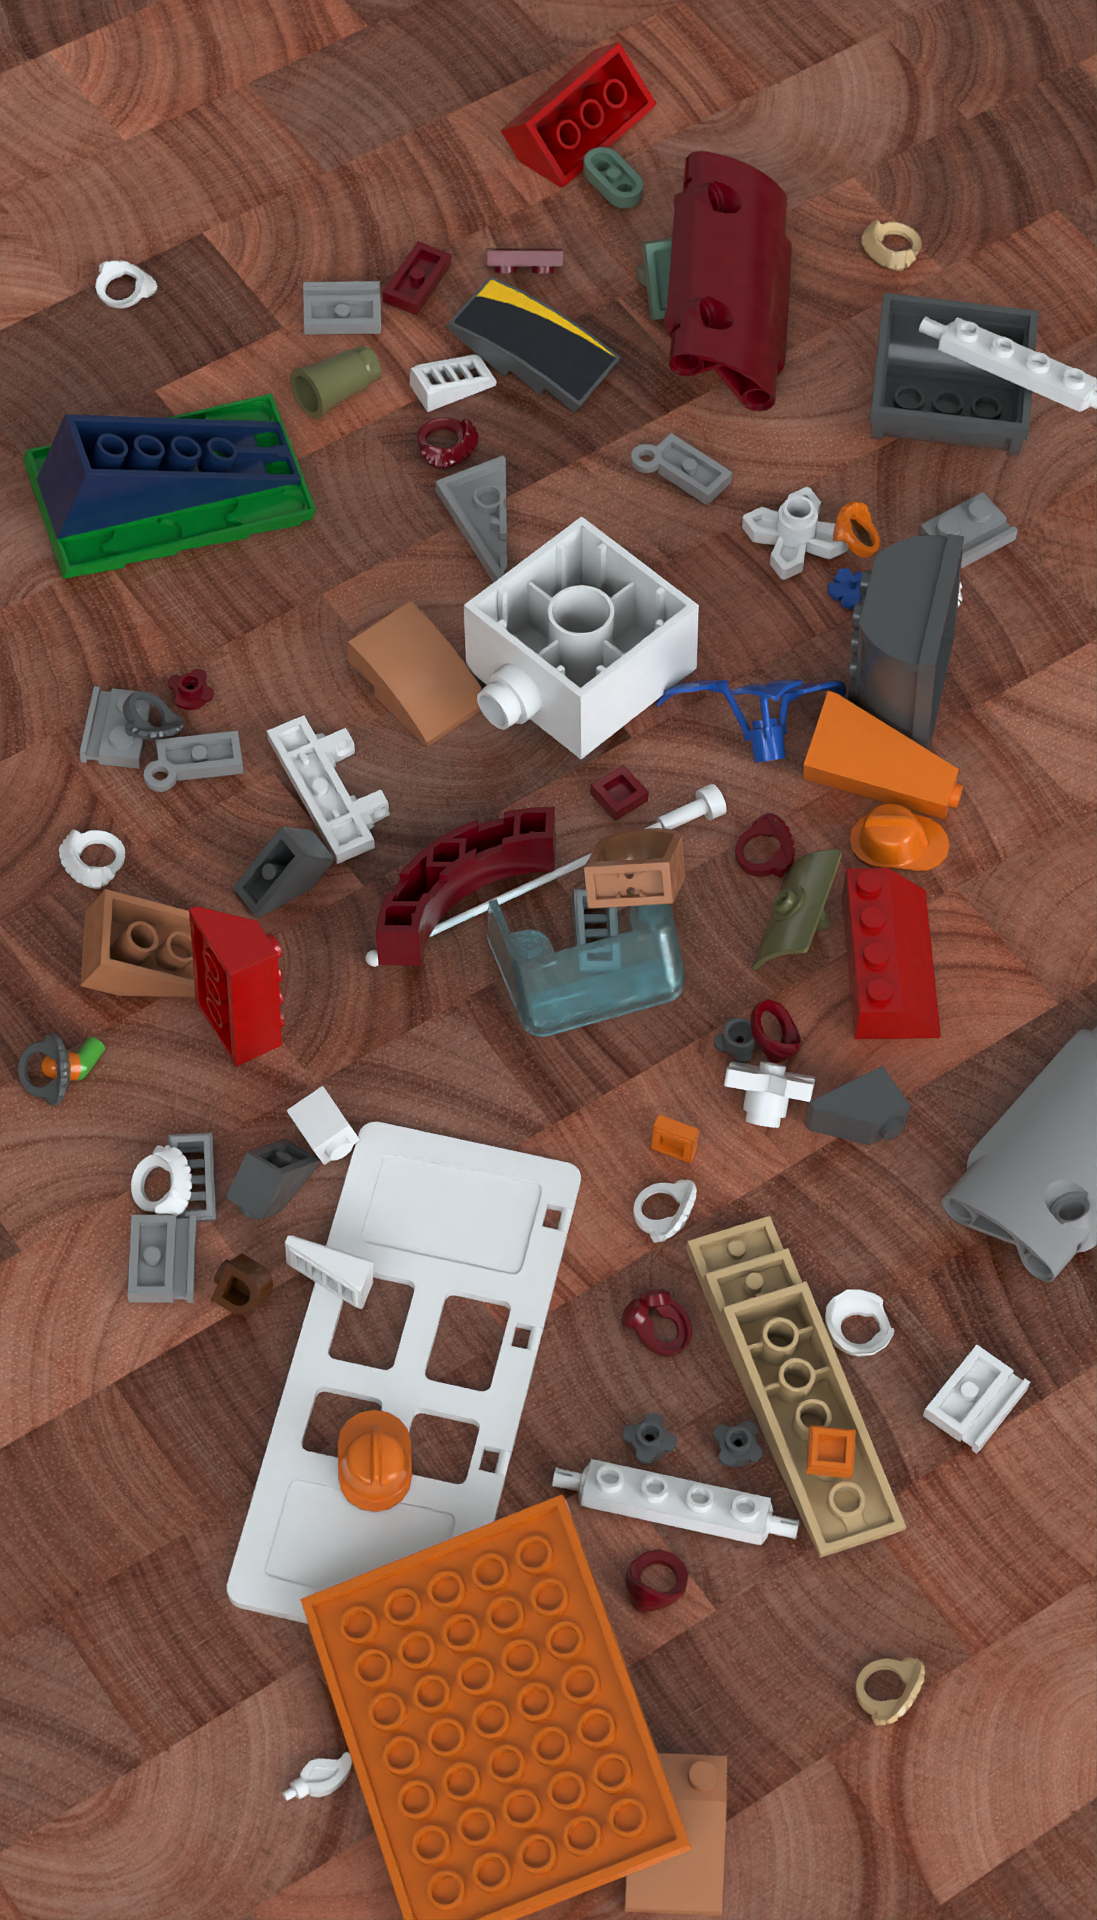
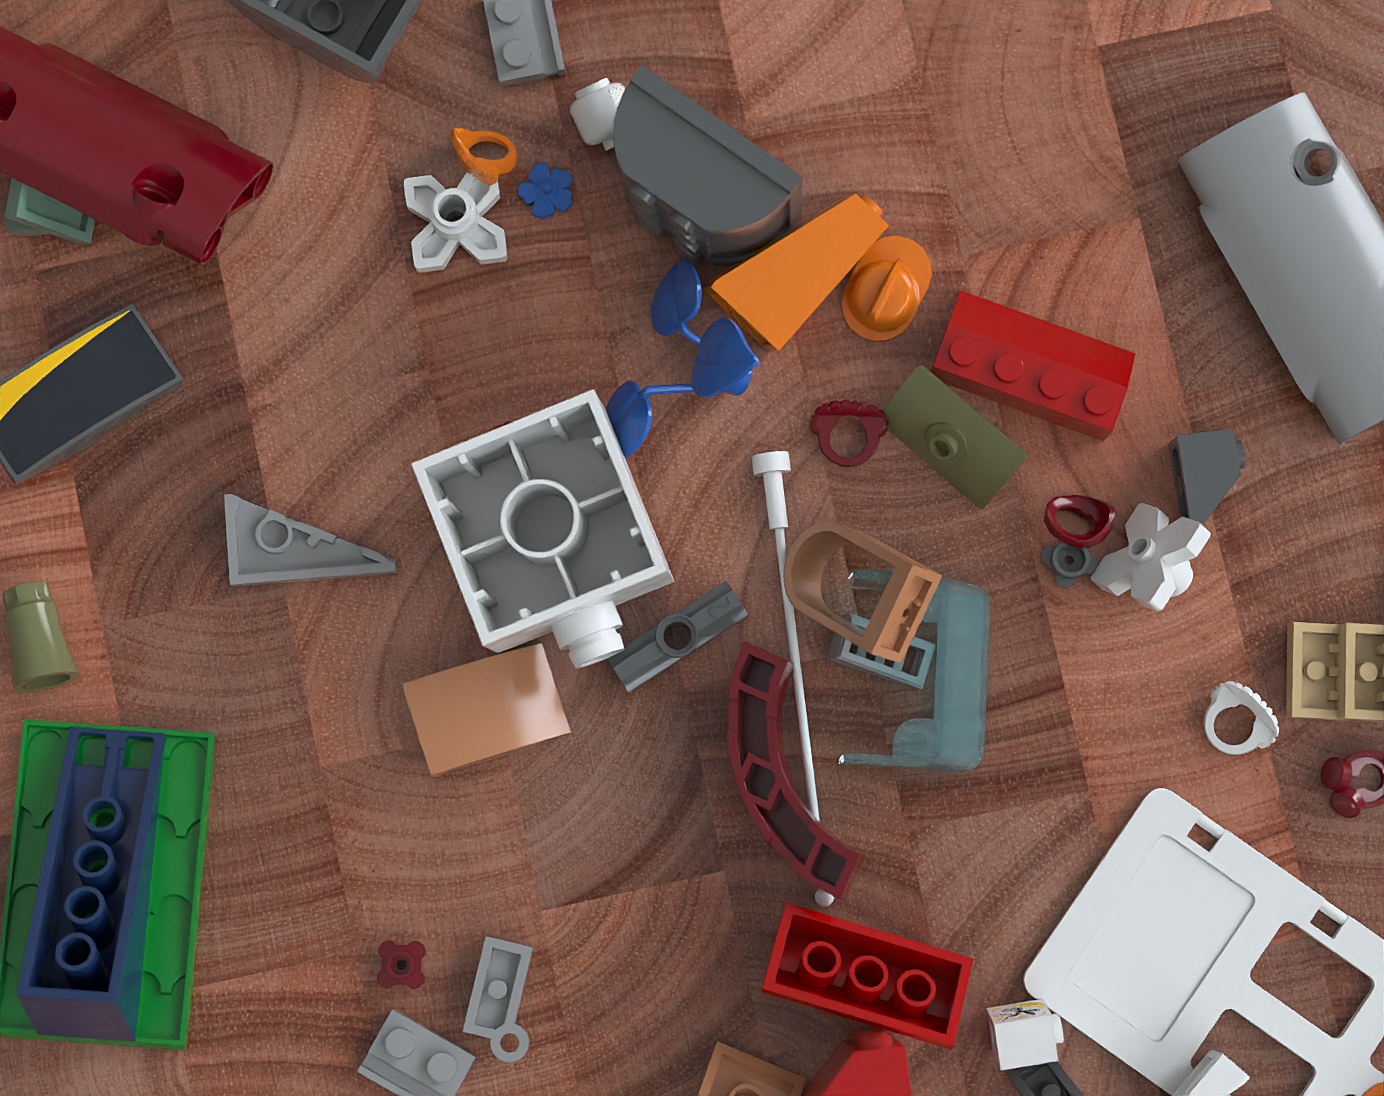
camera: 65 degrees left, 25 degrees up
dark grey piece [123,691,185,741] -> none
dark grey slope [233,826,335,917] -> none
white hinge [267,715,390,864] -> none
white slope [410,354,496,412] -> none
dark red piece [417,417,479,469] -> none
dark red plate [590,765,649,821] -> none
light grey hinge [631,433,733,506] -> none
orange tile [651,1114,699,1163] -> none
none -> dark grey piece [607,581,748,693]
none -> red slope [761,902,973,1050]

